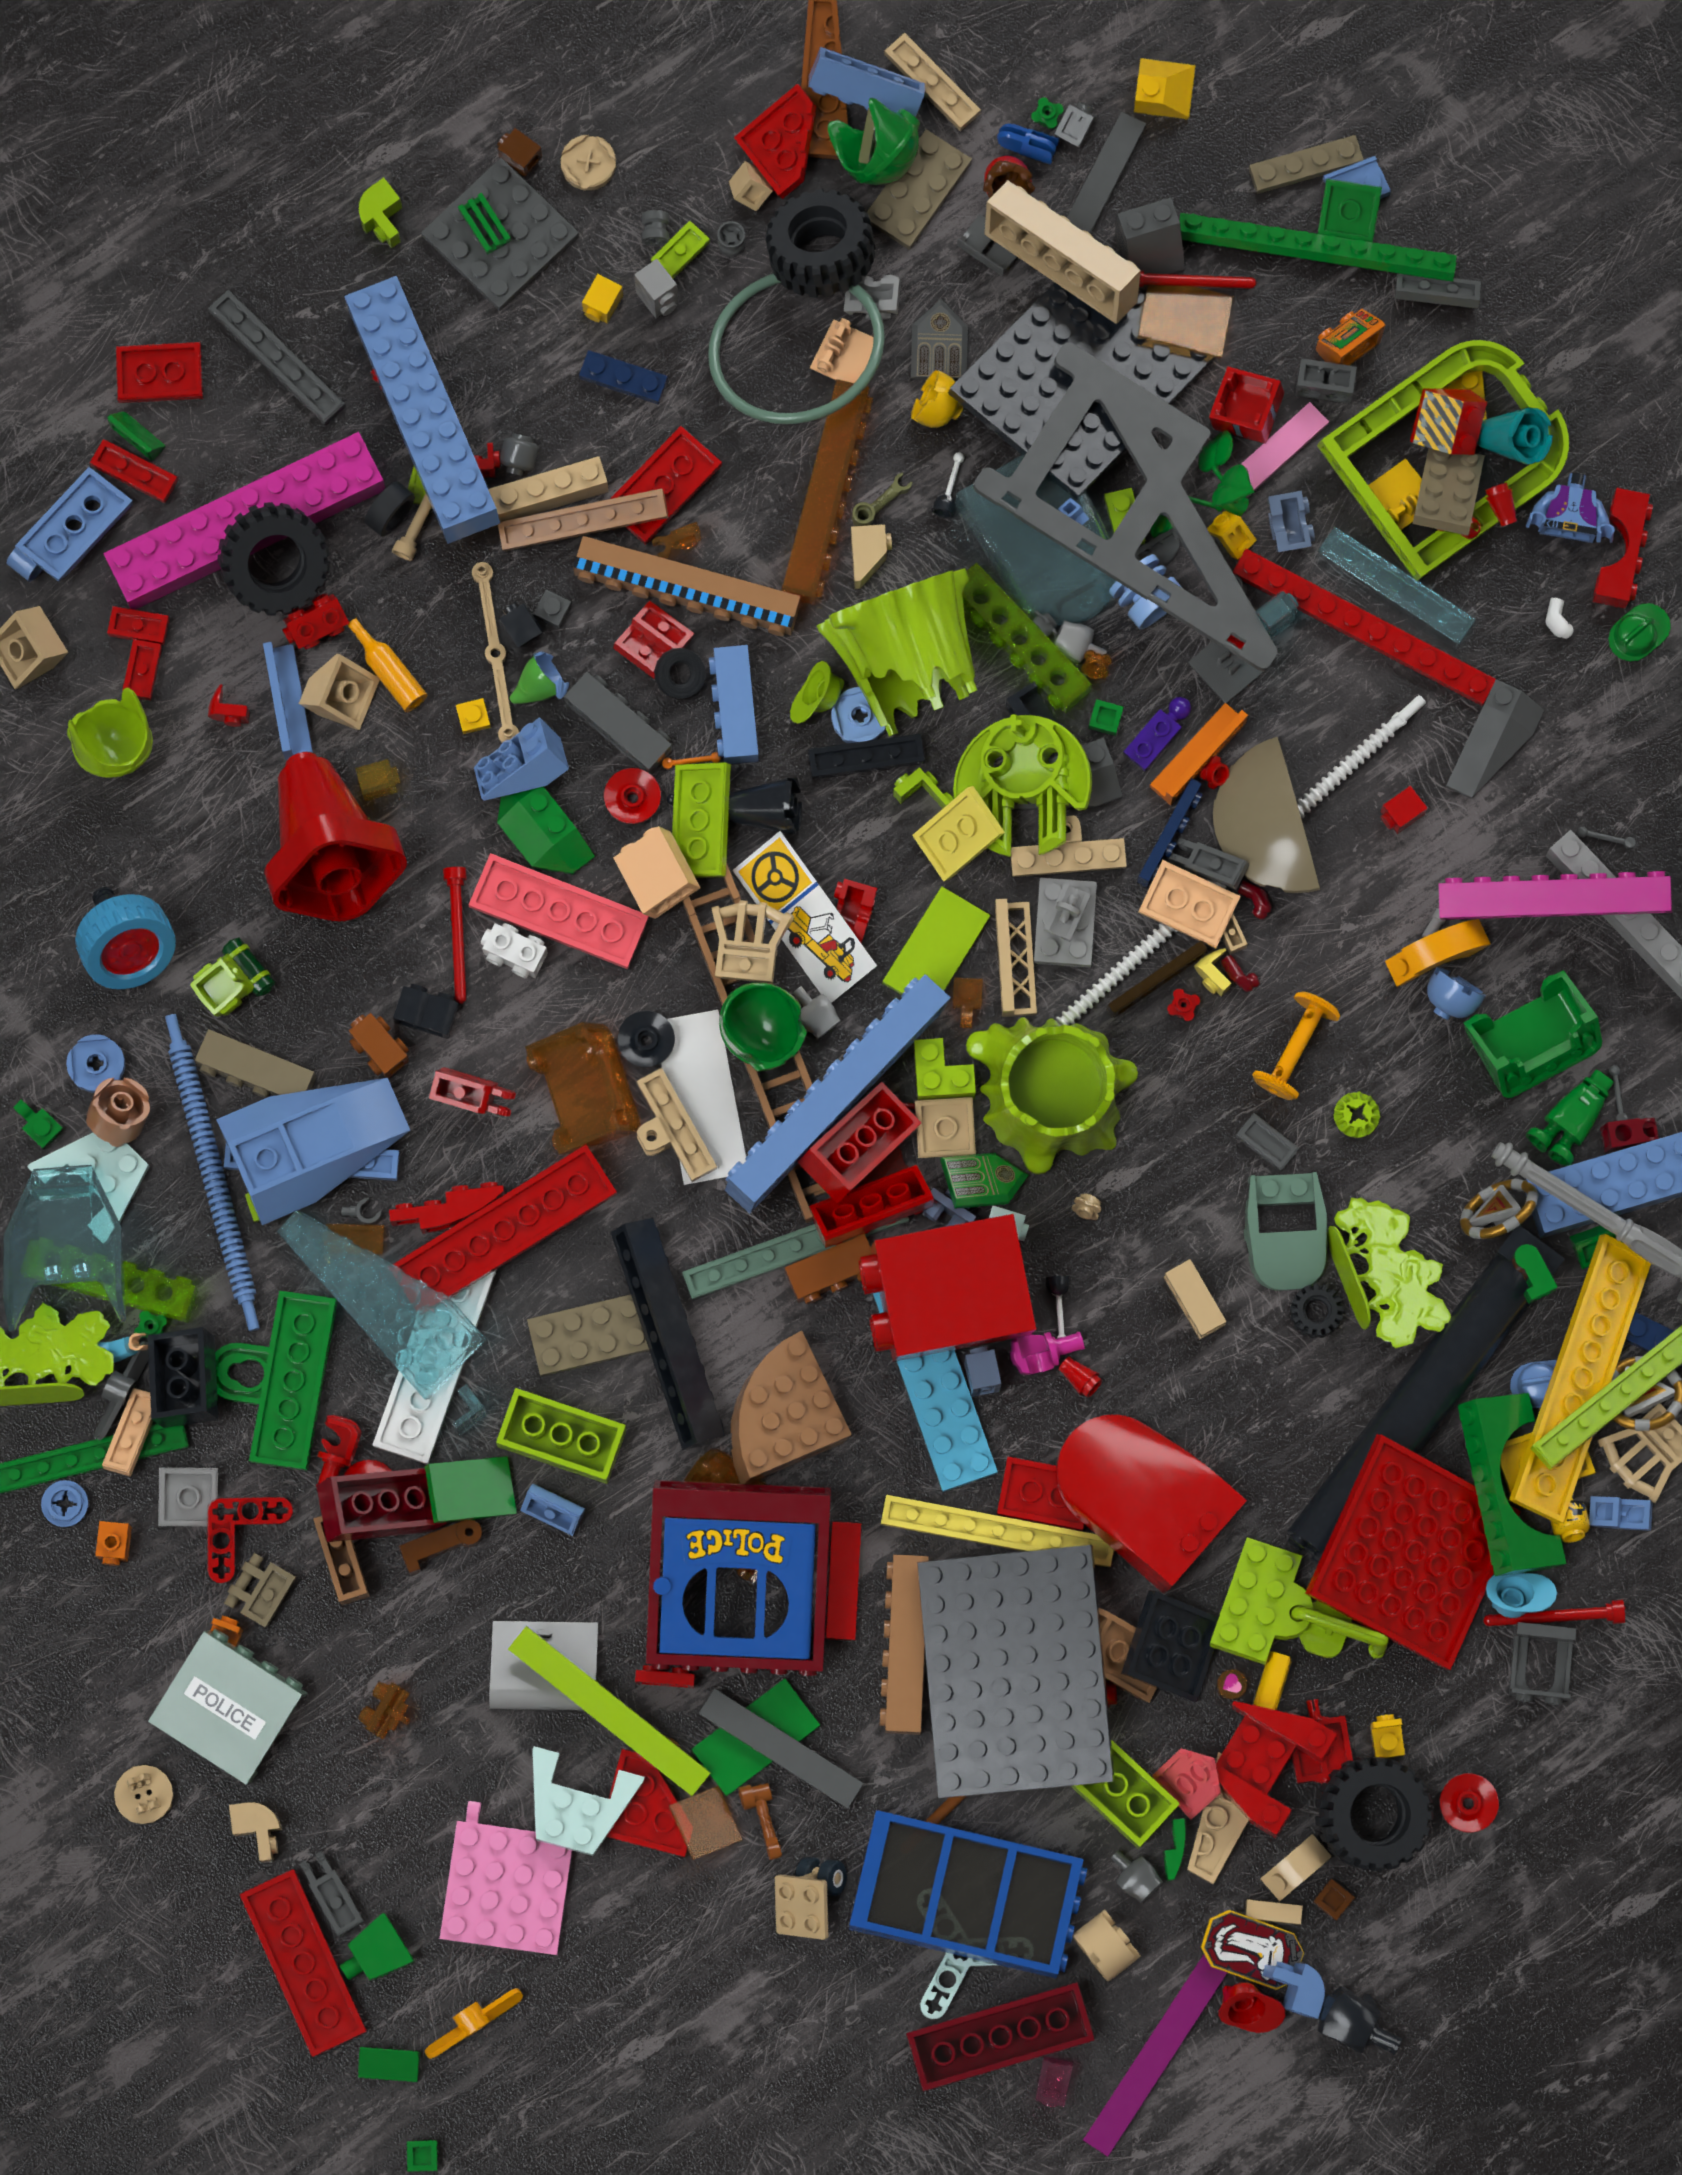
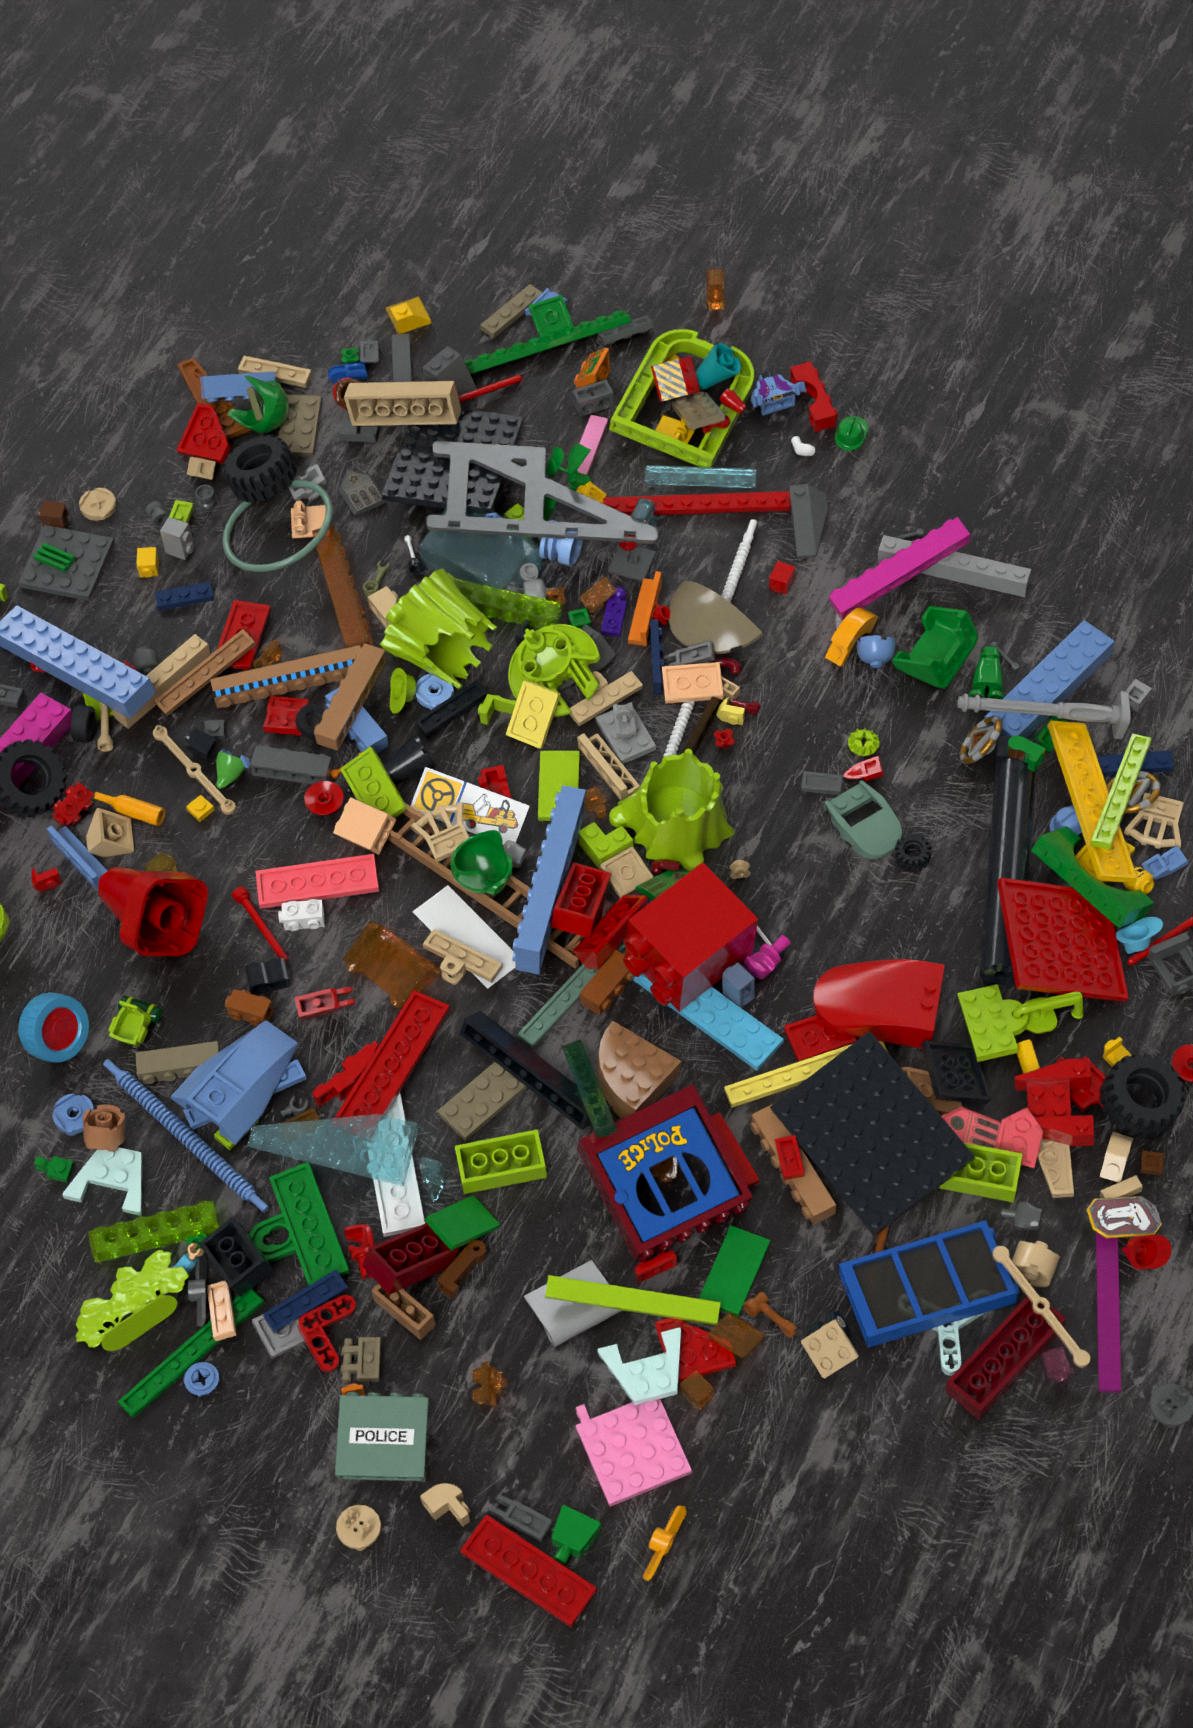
camera: 25 degrees left, 20 degrees down
clear light blue windscreen [3,1165,126,1331] -> none
orange brick [95,1521,132,1566] -> none
green slope [358,2047,420,2082] -> none
green plate [407,2140,438,2172] -> none
medium blue slope [474,717,569,801] -> none
green wedge [497,787,595,875] -> none
medium blue brick [520,1484,585,1536] -> none
black dish [617,1011,675,1068] -> none
dark grey tile [699,1688,864,1809] -> none
yellow cylinder [911,370,963,428] -> none
red cone [1058,1357,1102,1398] -> none
clear orange piece [1138,285,1233,358] -> none
green slope [1163,1818,1185,1882] -> none
tan piece [1164,1259,1227,1340] -> none
red container [1209,367,1285,444] -> none
clear orange tile [1217,1669,1247,1700] -> none
light orange hose [1253,992,1340,1100] -> none
medium blue brick [1262,1961,1325,2019] -> none
sand blue cylinder [1267,491,1315,552] -> none
lime plant [1328,1197,1451,1348] -> none
dark red leg [1600,1118,1659,1153] -> none
none -> dark blue plate [262,1270,348,1334]
none -> medium nougat brick [314,643,387,751]
none -> light grey plate [520,563,539,581]
none -> clear green plate [562,1039,617,1138]
none -> clear orange hips [579,576,617,613]
none -> dark red arm [651,859,679,874]
none -> clear orange panel [680,1371,714,1410]
none -> clear orange brick [706,269,725,310]
none -> red plate [775,1135,805,1180]
none -> plate [843,756,884,781]
none -> tile [941,1107,1000,1148]
none -> tan piece [992,1246,1090,1367]

